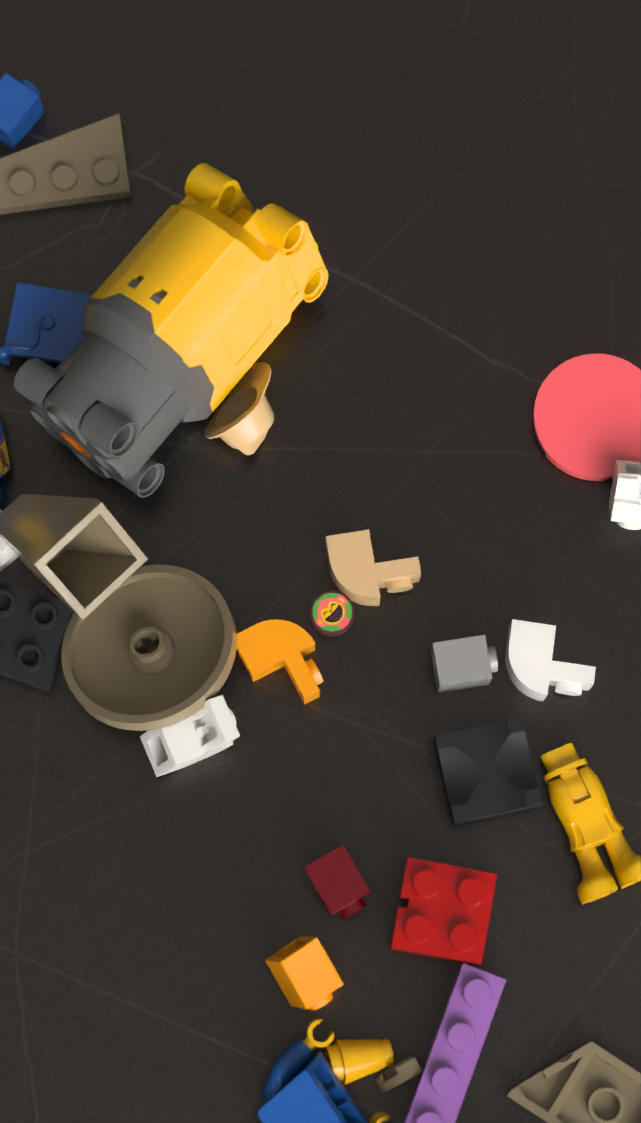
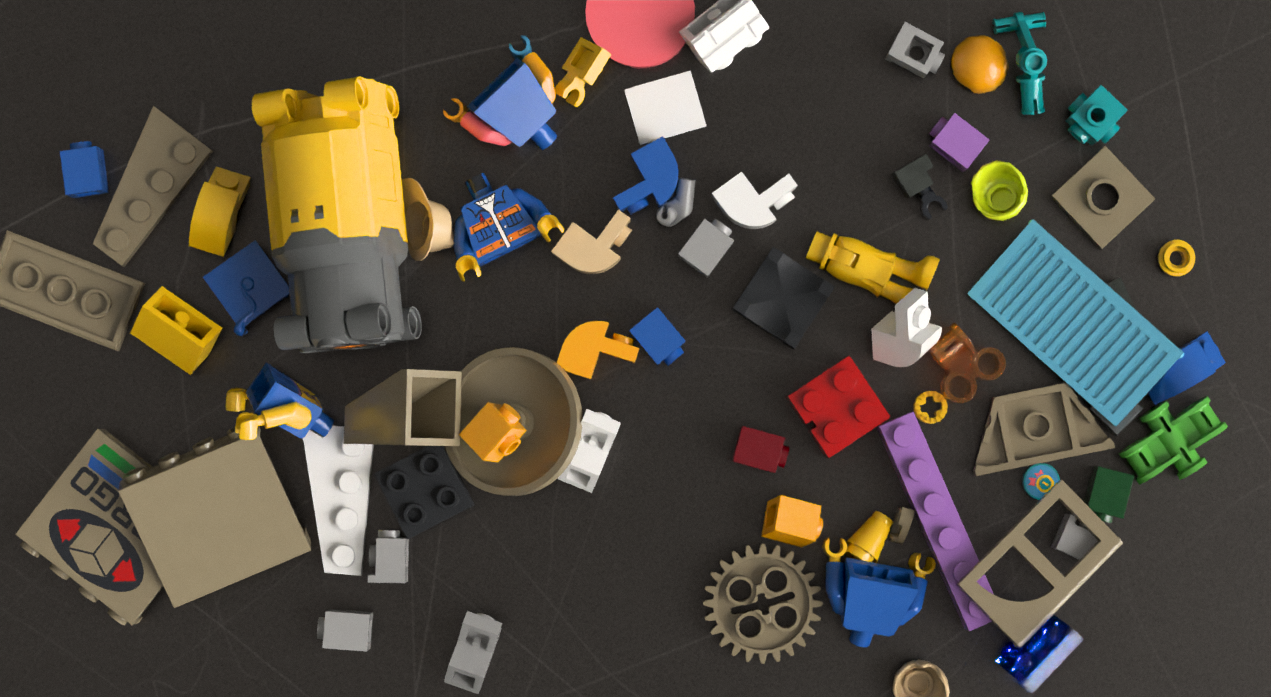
camera: 40 degrees left, 10 degrees up
tile [310,591,354,637] -> none
none -> yellow brick [188,166,251,257]
none -> torso [443,35,557,150]
none -> torso [453,173,564,282]
none -> light orange brick [459,402,527,462]
none -> yellow plate [555,37,611,107]
none -> blue brick [613,136,678,215]
none -> white sticker [624,70,706,145]
none -> blue brick [629,307,686,366]
none -> light grey arm [656,178,696,227]
none -> dark tan gear [703,543,823,664]
none -> white brick [871,288,942,367]
none -> yellow bush [913,391,948,424]
none -> clear orange piece [928,323,1006,404]

